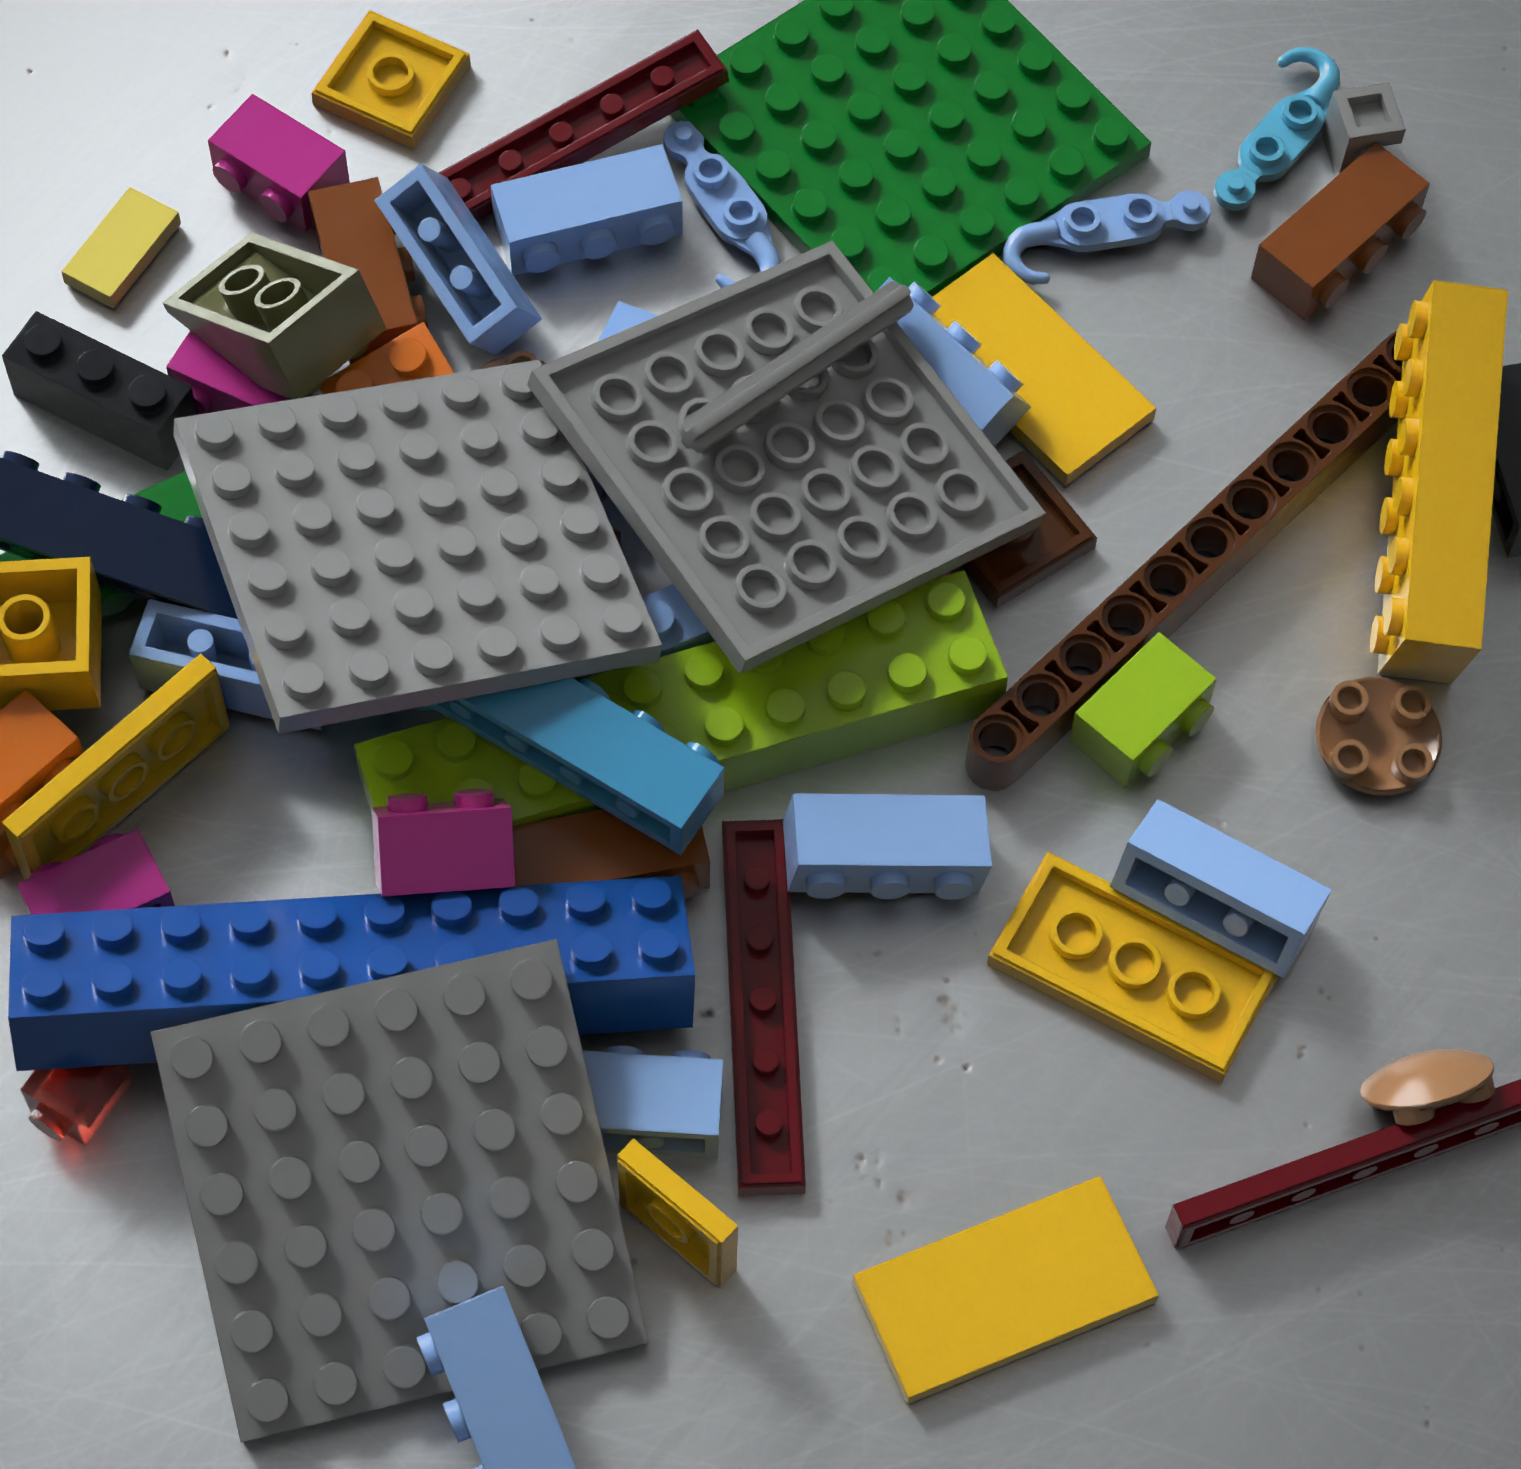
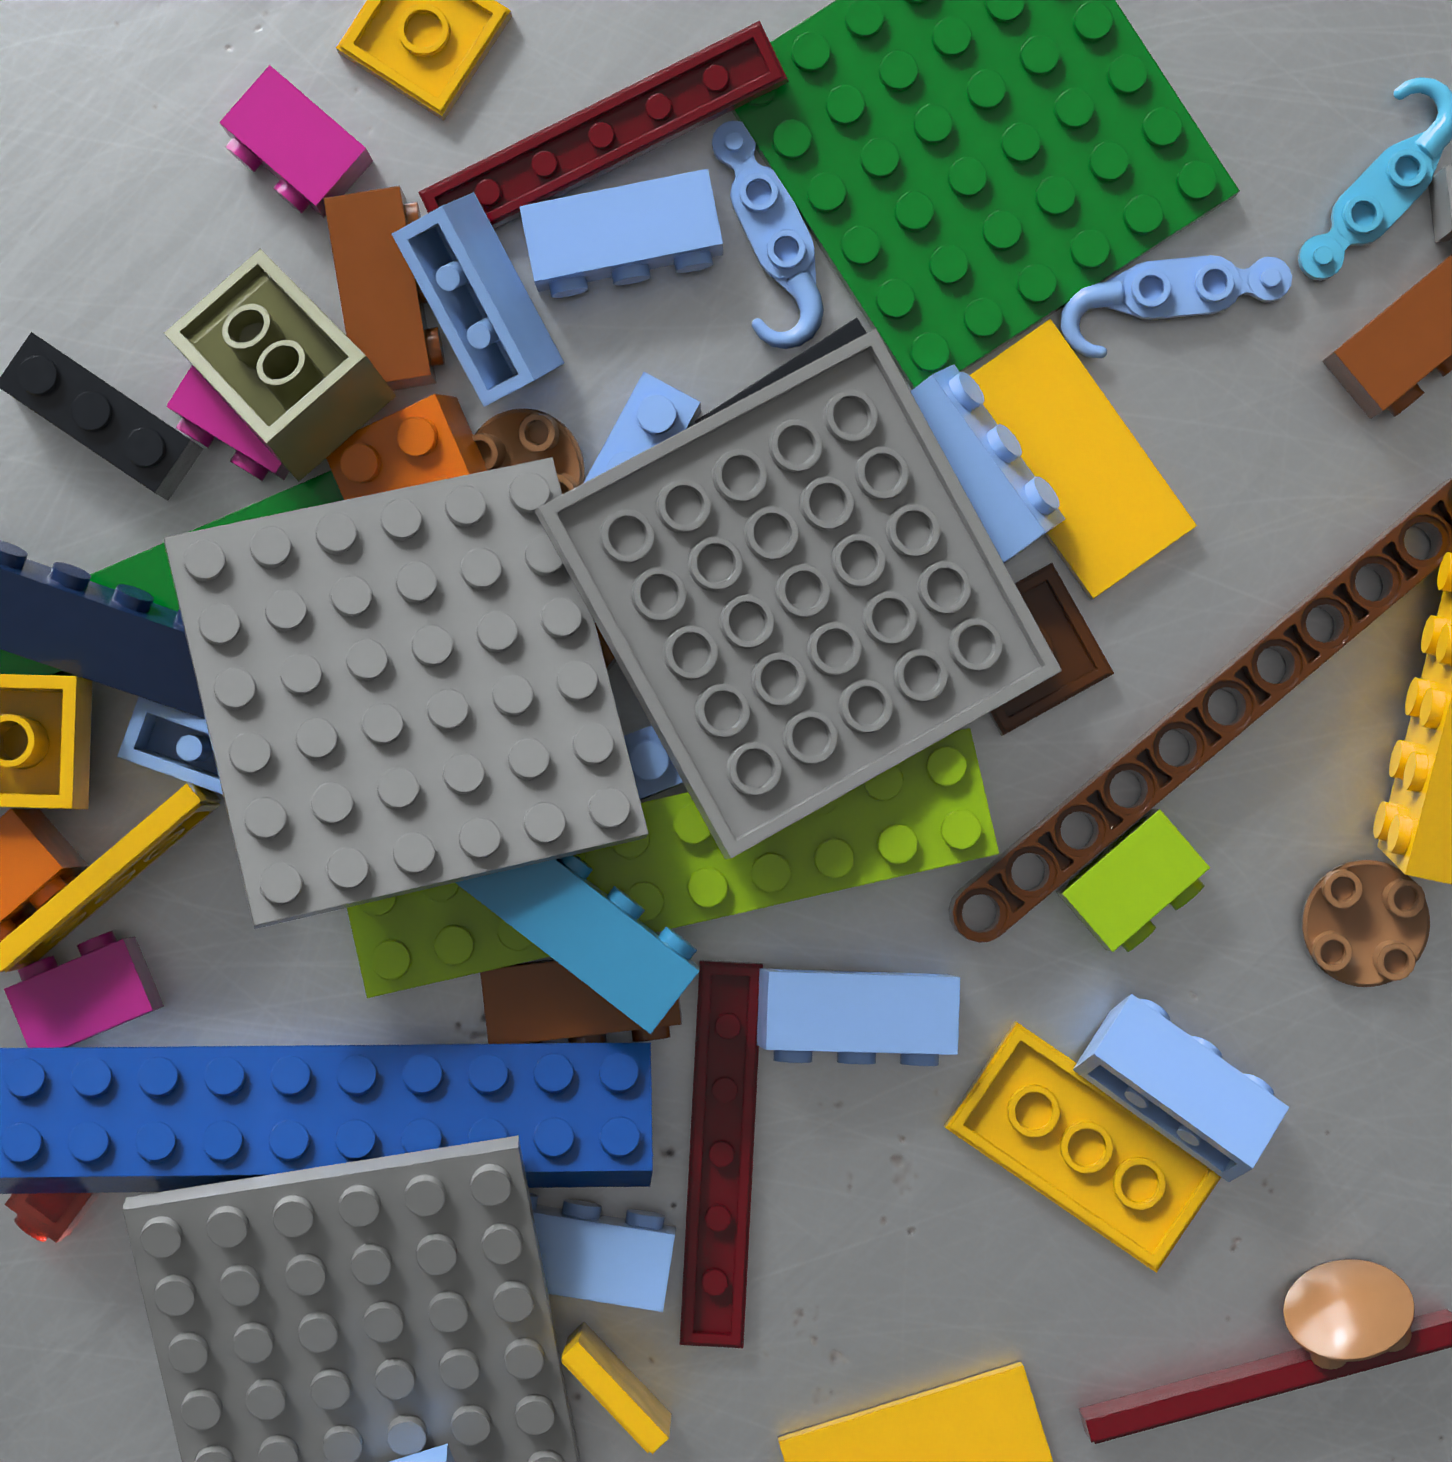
camera: 10 degrees right, 25 degrees up
light yellow tile [61,187,181,309] -> none
dark pink brick [371,789,515,896] -> none
light grey axle [678,281,914,453] -> none

